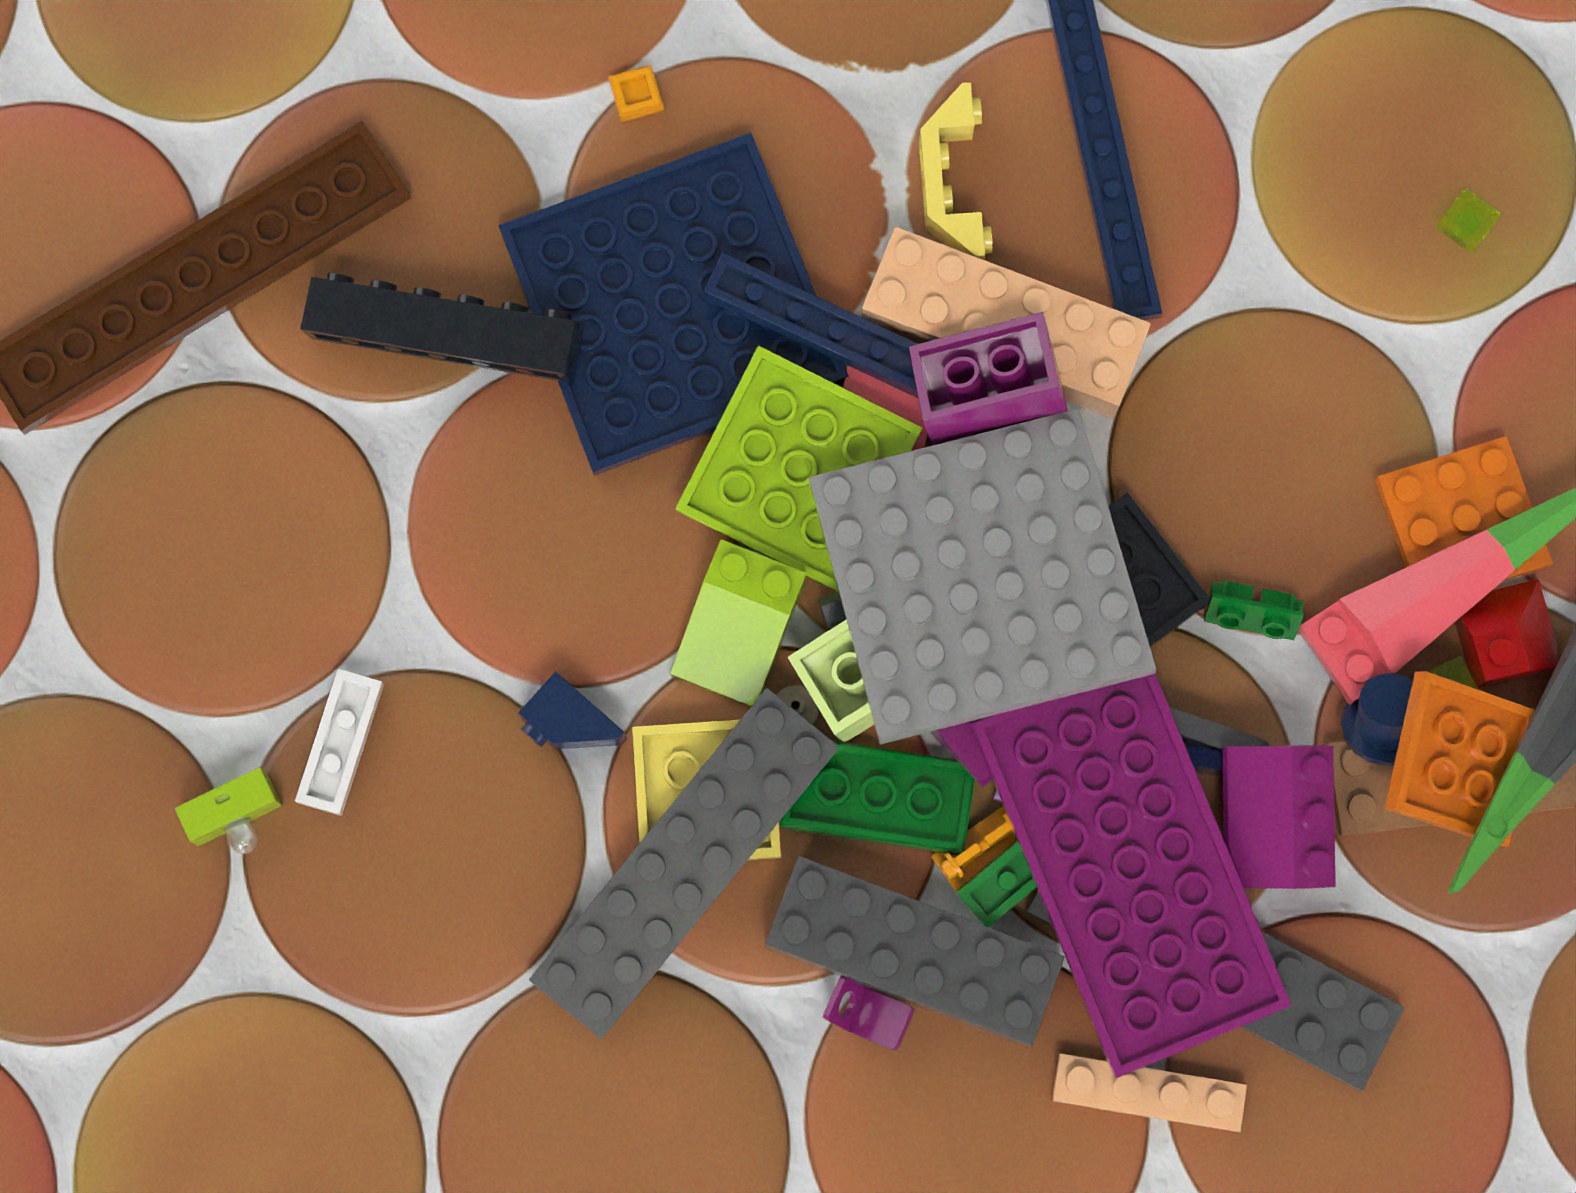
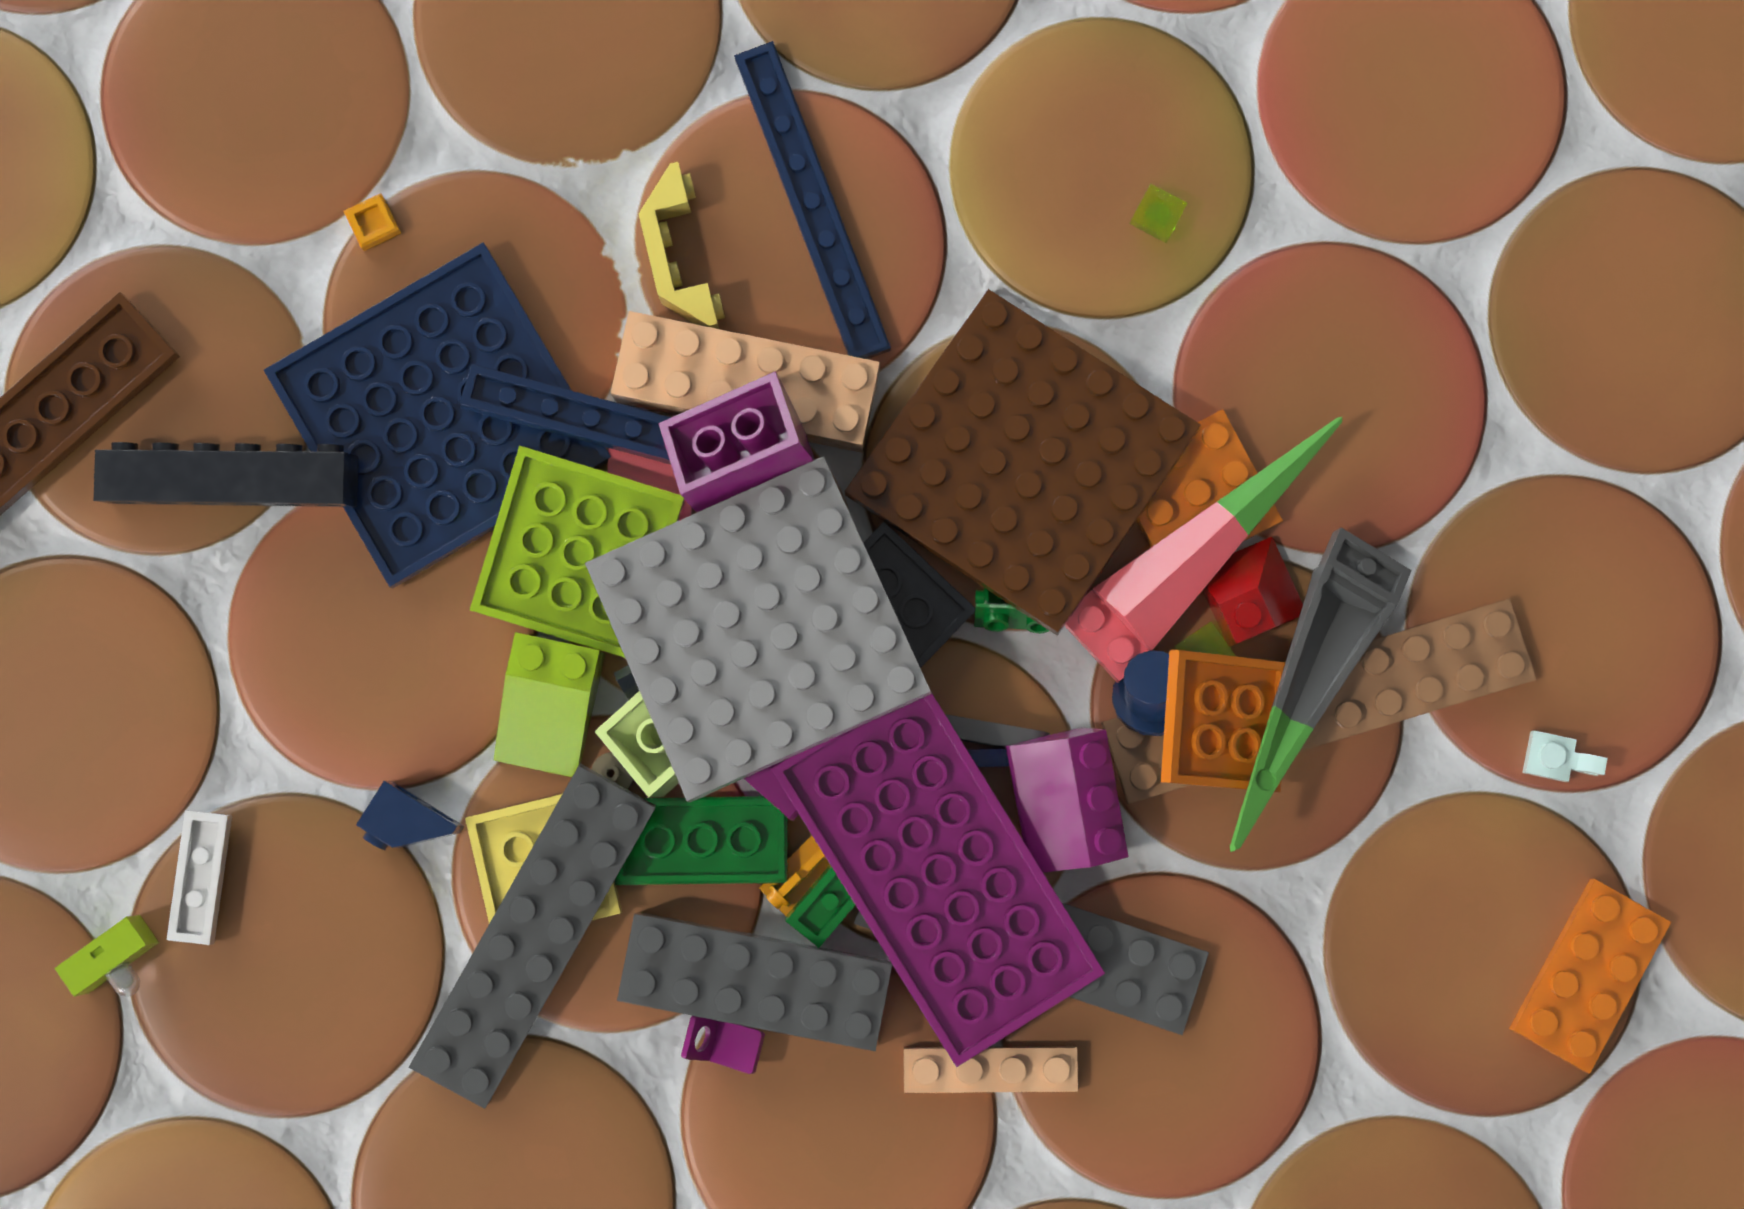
camera: 10 degrees left, 5 degrees up
none -> reddish brown plate [844,289,1201,636]

